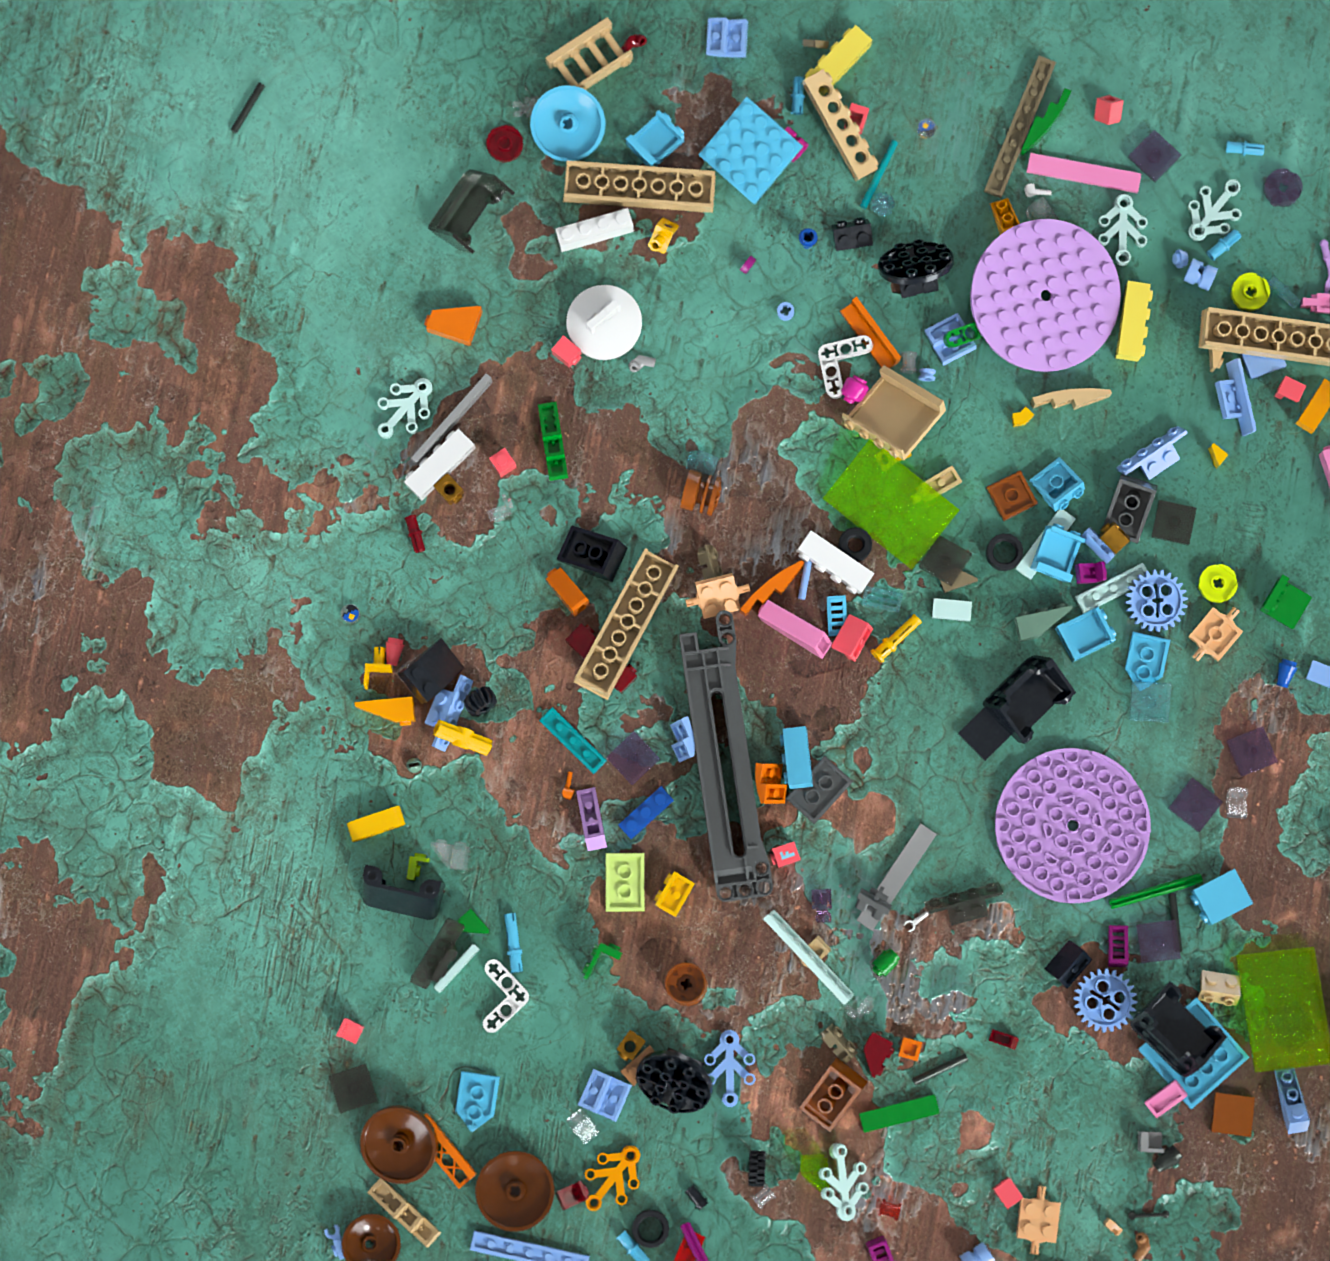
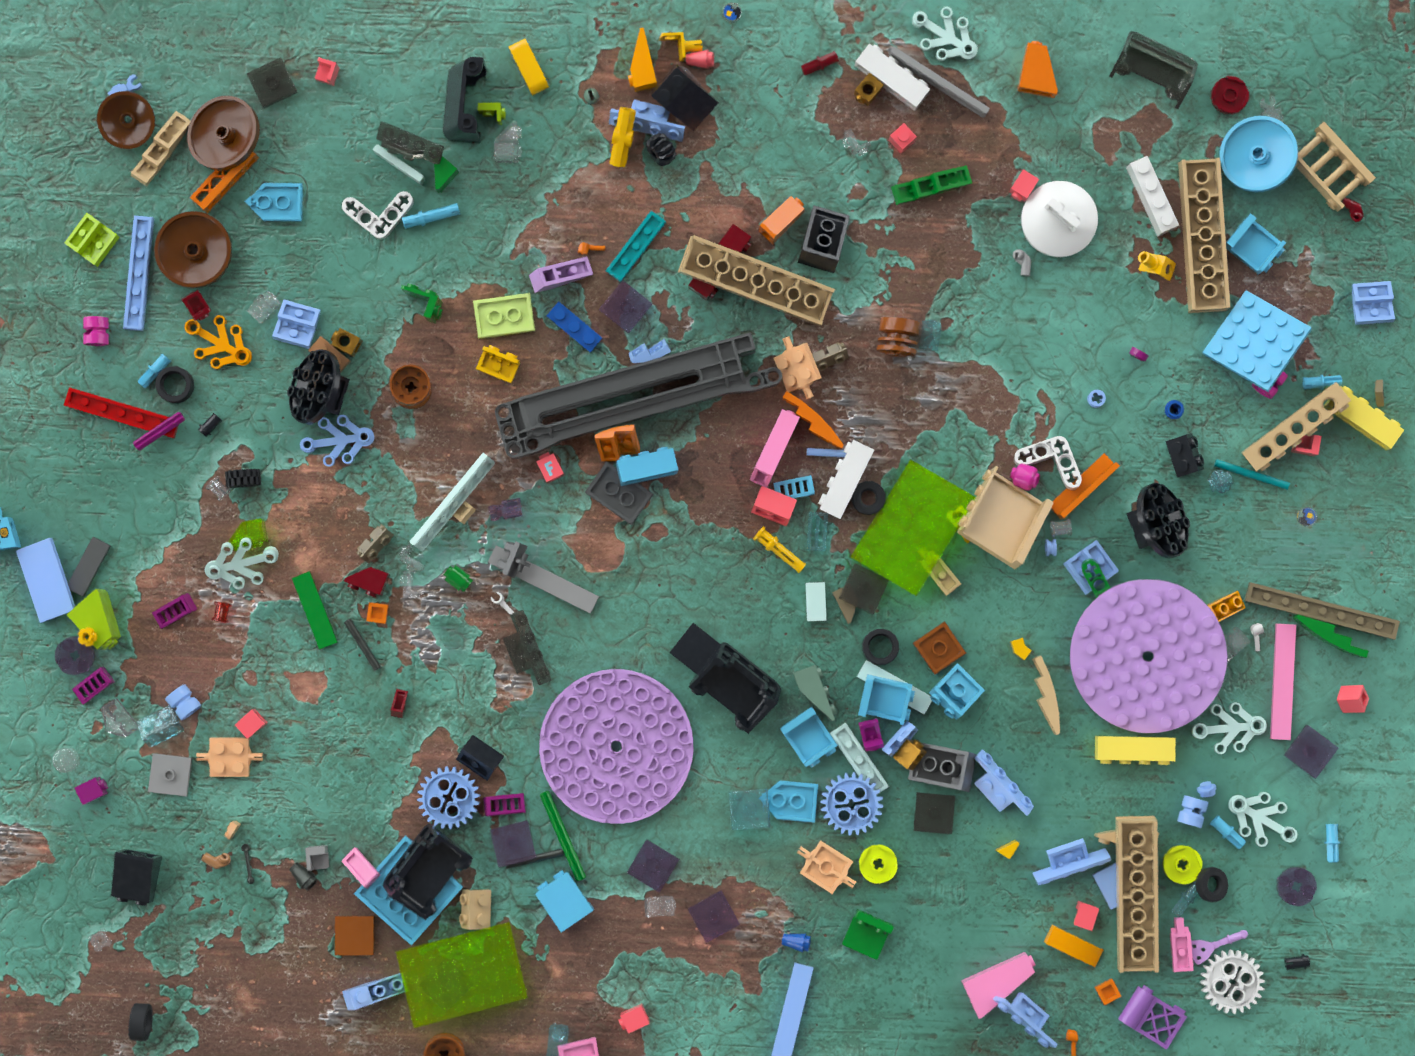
camera: 80 degrees right, 5 degrees up
dark orange slope [799,1058,868,1132] -> none
none -> clear bracket [400,571,424,598]
none -> black tyre [1196,867,1228,902]

